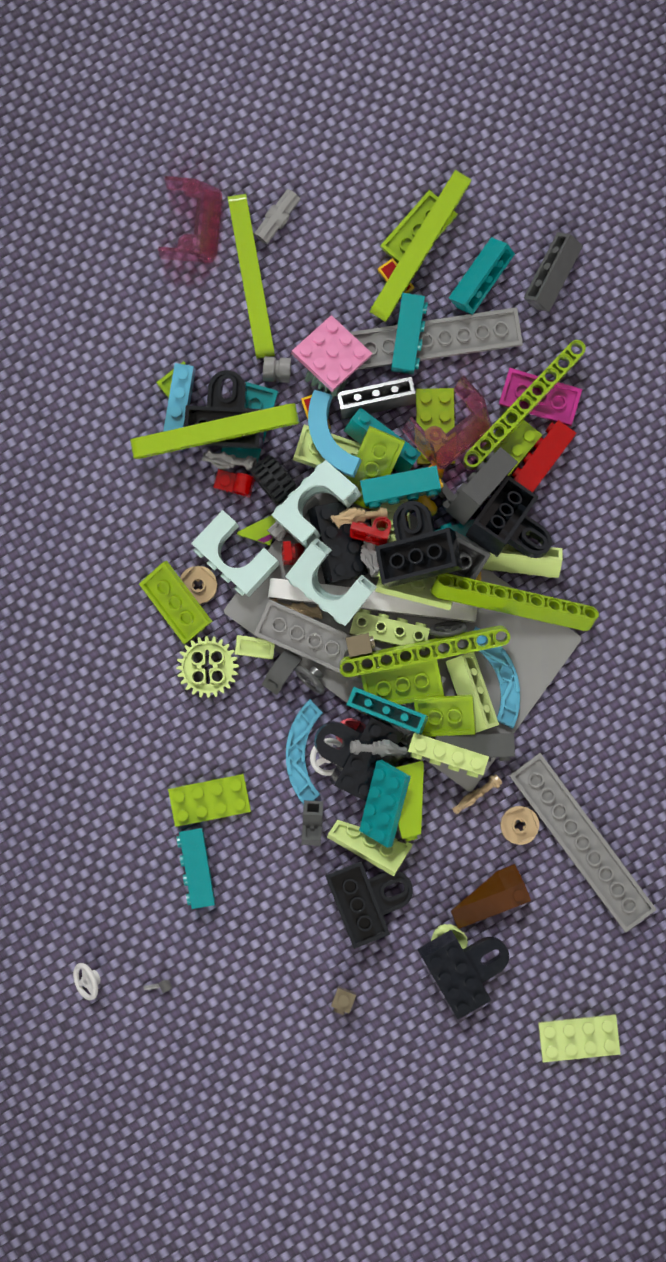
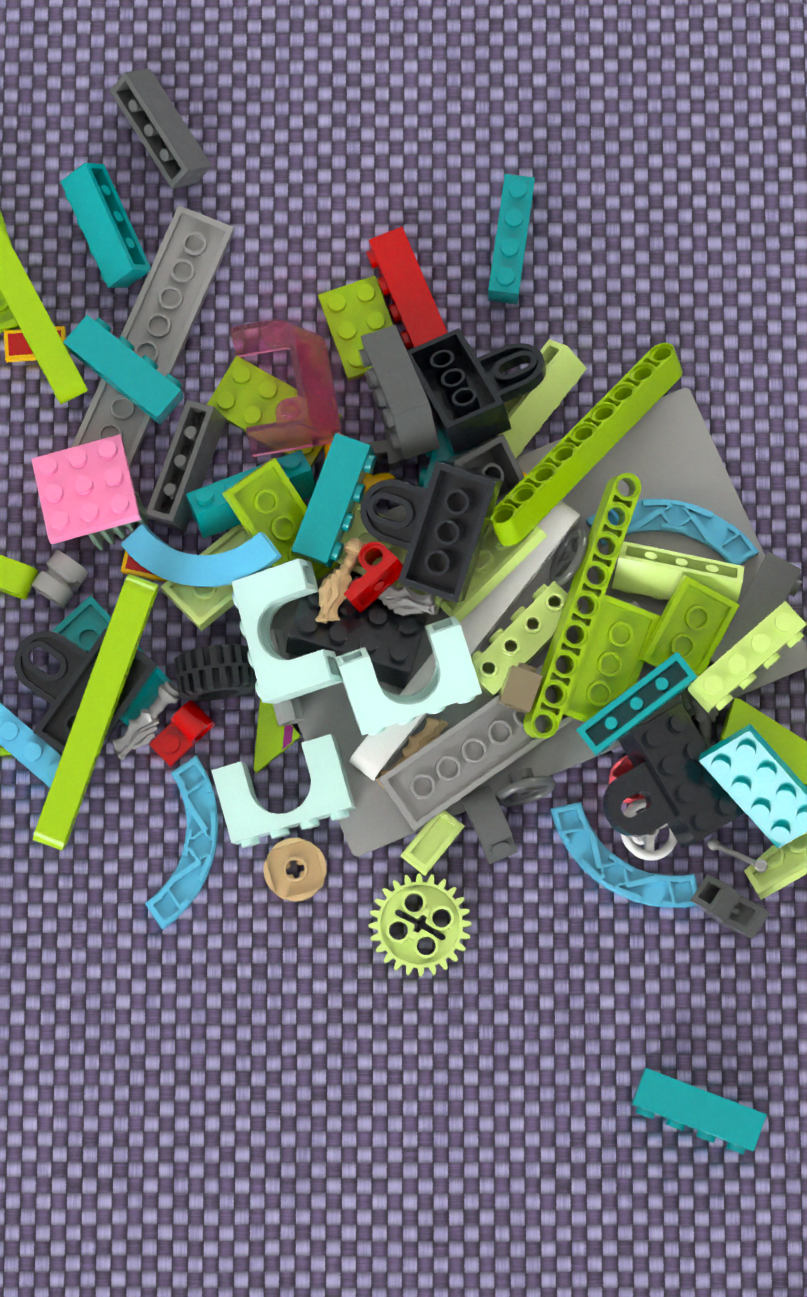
camera: 55 degrees left, 5 degrees down
lime plate [139,561,213,645] -> none
lime plate [168,774,251,827] -> none
red plate [281,541,305,566] -> none
light grey piece [350,739,407,759] -> none
lime beam [463,340,586,470] -> none
dark pink plate [498,368,582,426] -> none
none -> medium azure tile [145,755,218,930]
none -> teal brick [488,174,535,305]
none -> light grey hinge [707,838,768,873]

